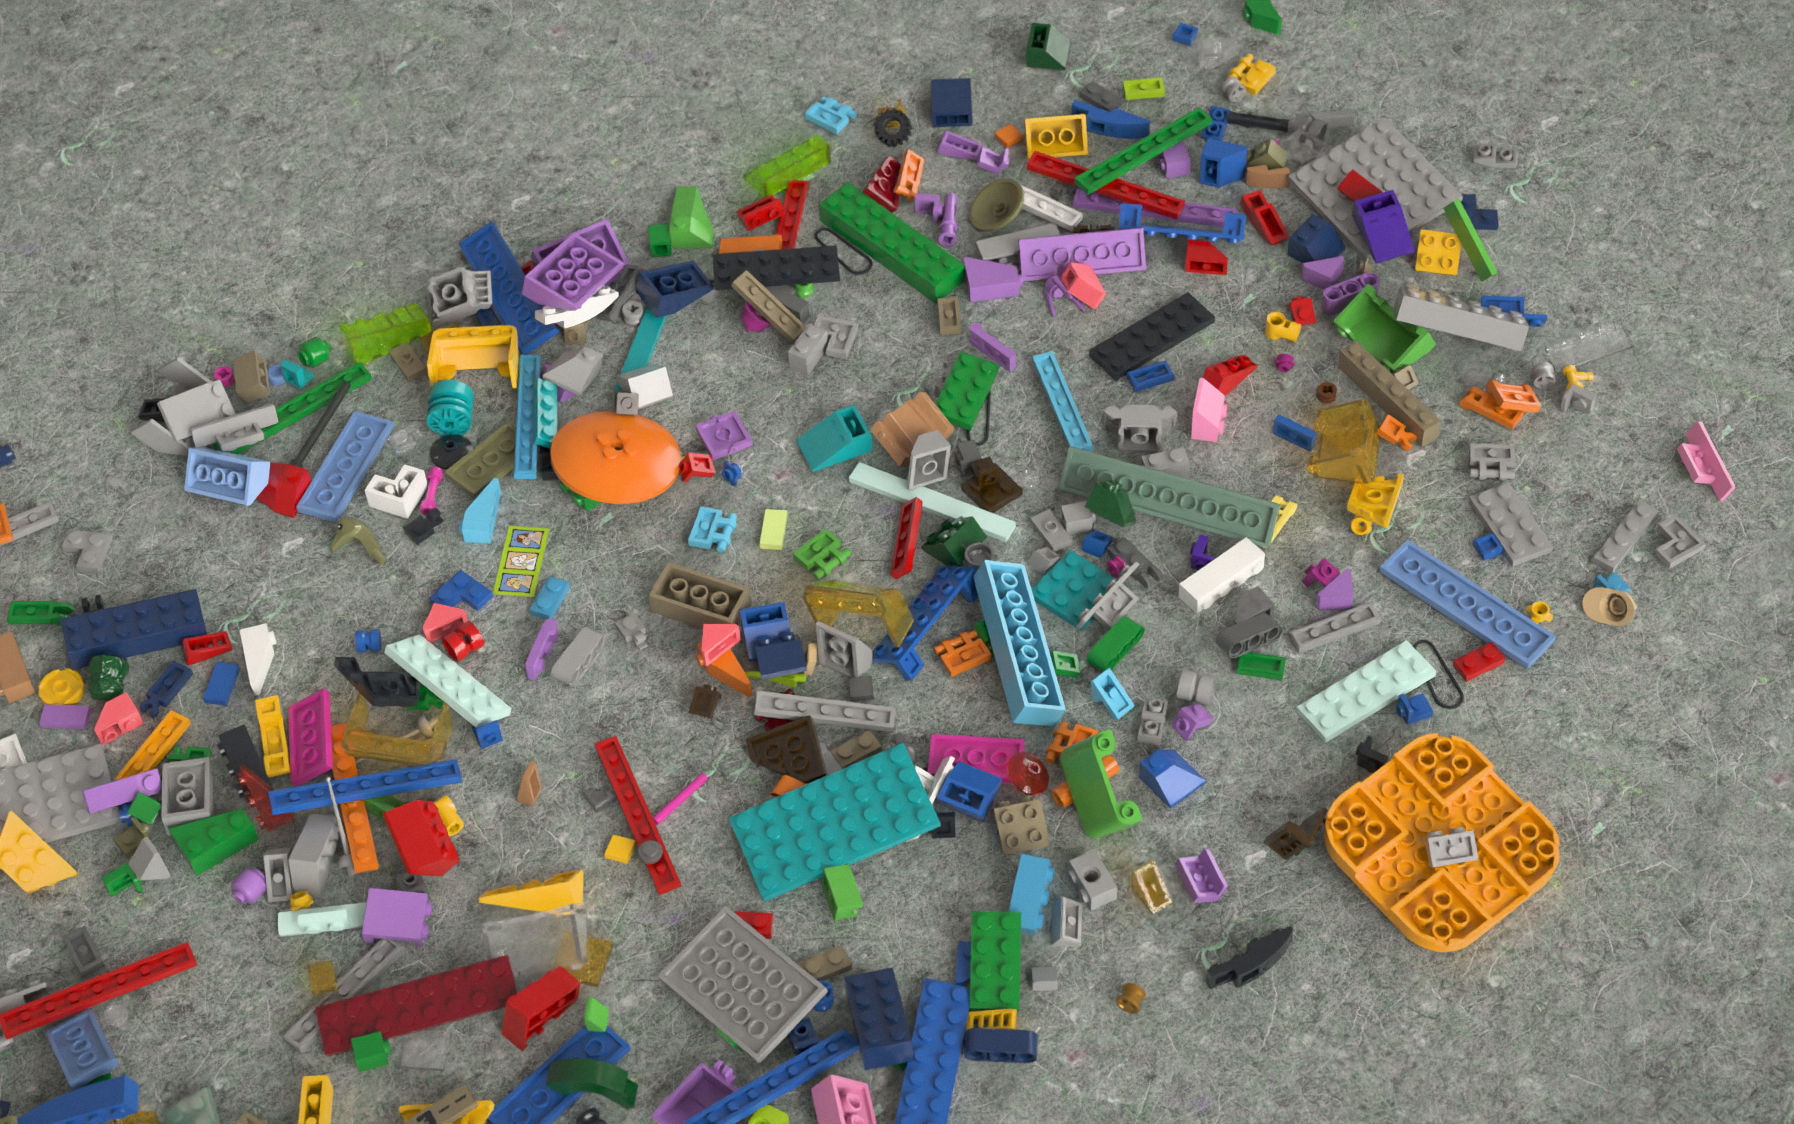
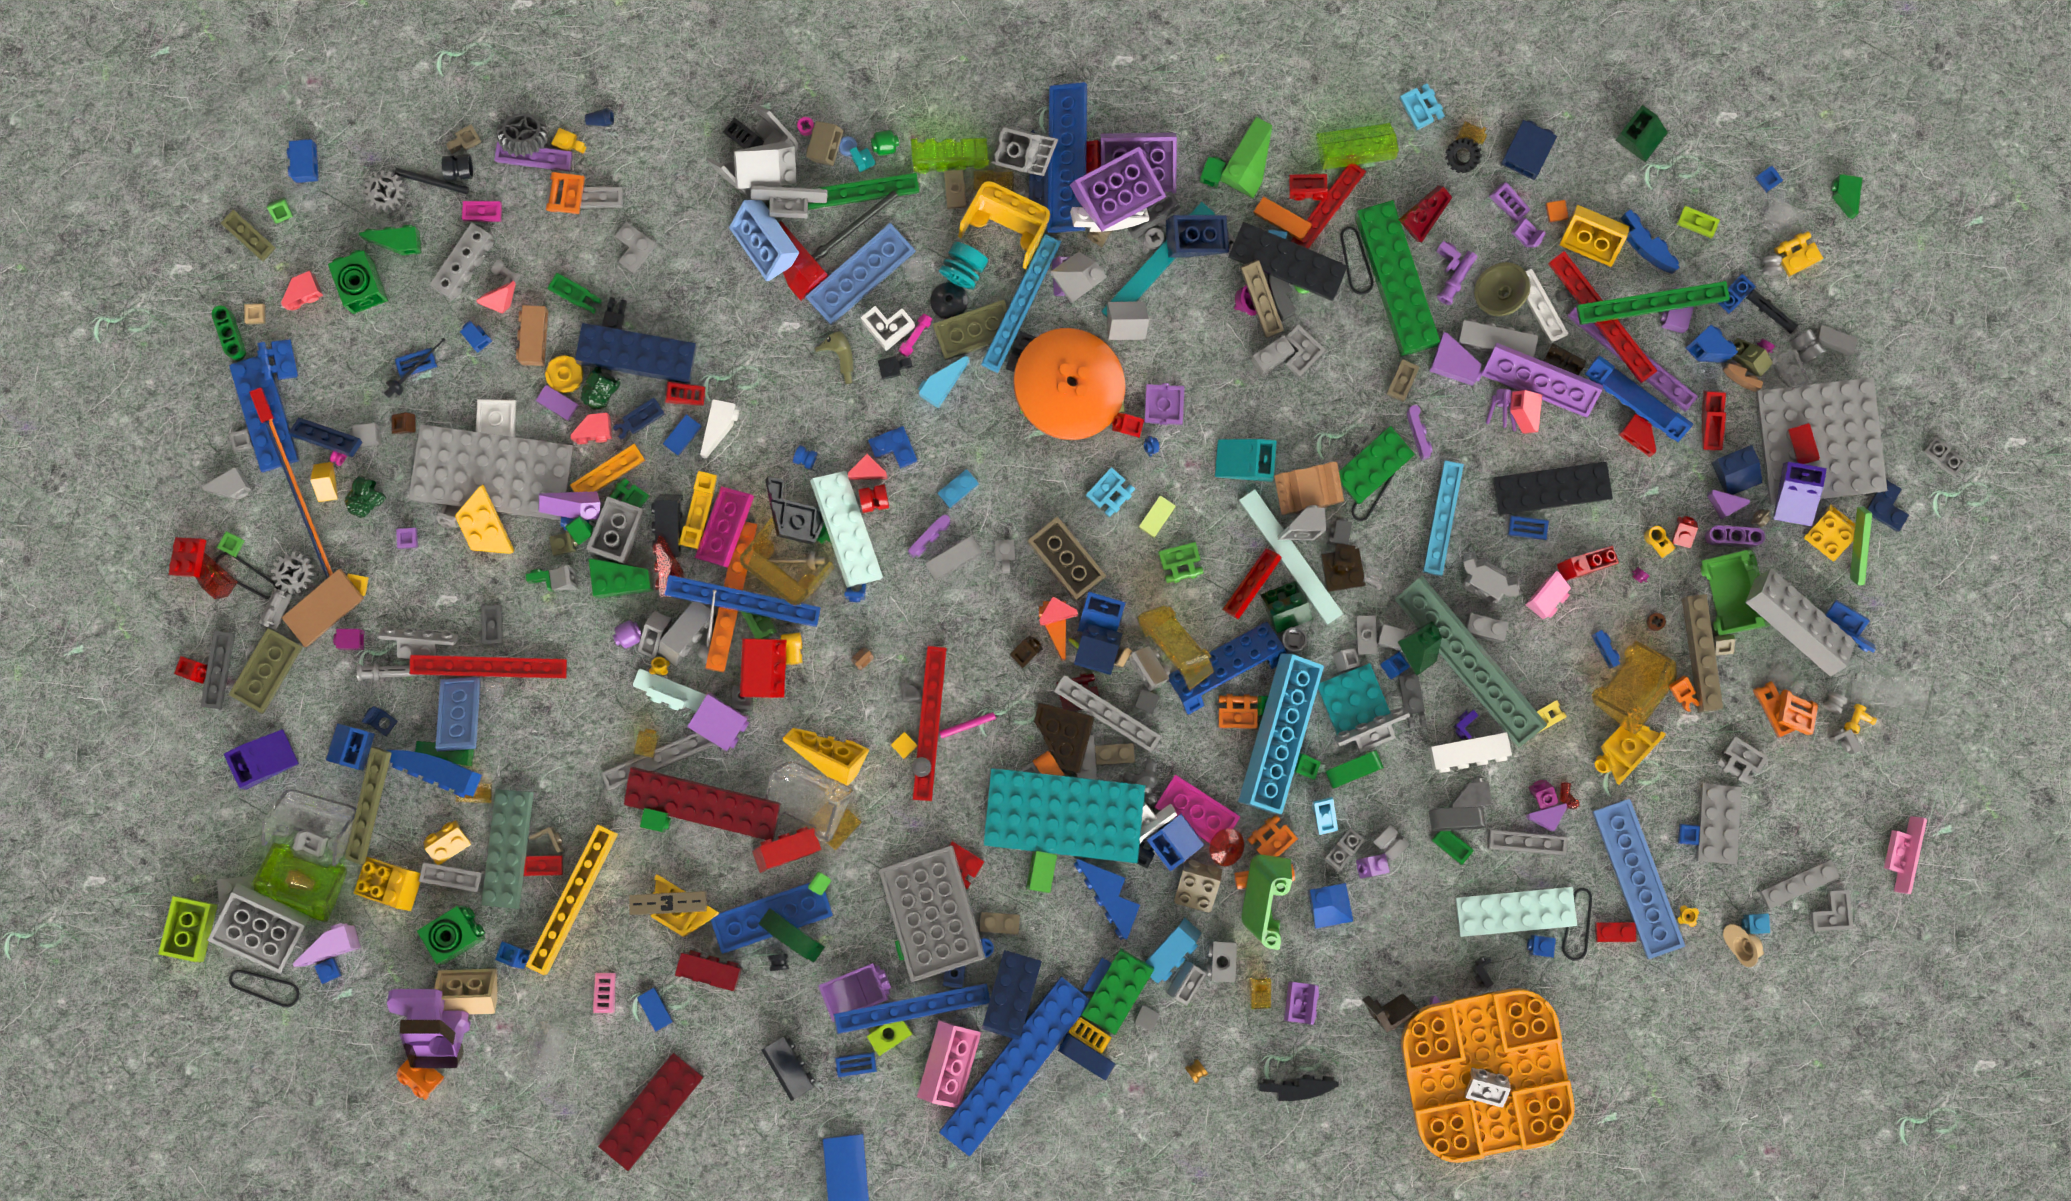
camera: 25 degrees right, 30 degrees up
sticker [493,526,550,597] -> none
teal plate [534,378,557,449] -> none
bracket [614,389,639,415] -> none
orange plate [893,149,925,202] -> none
dark grey plate [1079,81,1122,113] -> none
dark pink bush [1106,556,1126,579] -> none
none -> blue slope [1073,859,1140,940]
none -> clear red arm [1560,782,1580,810]

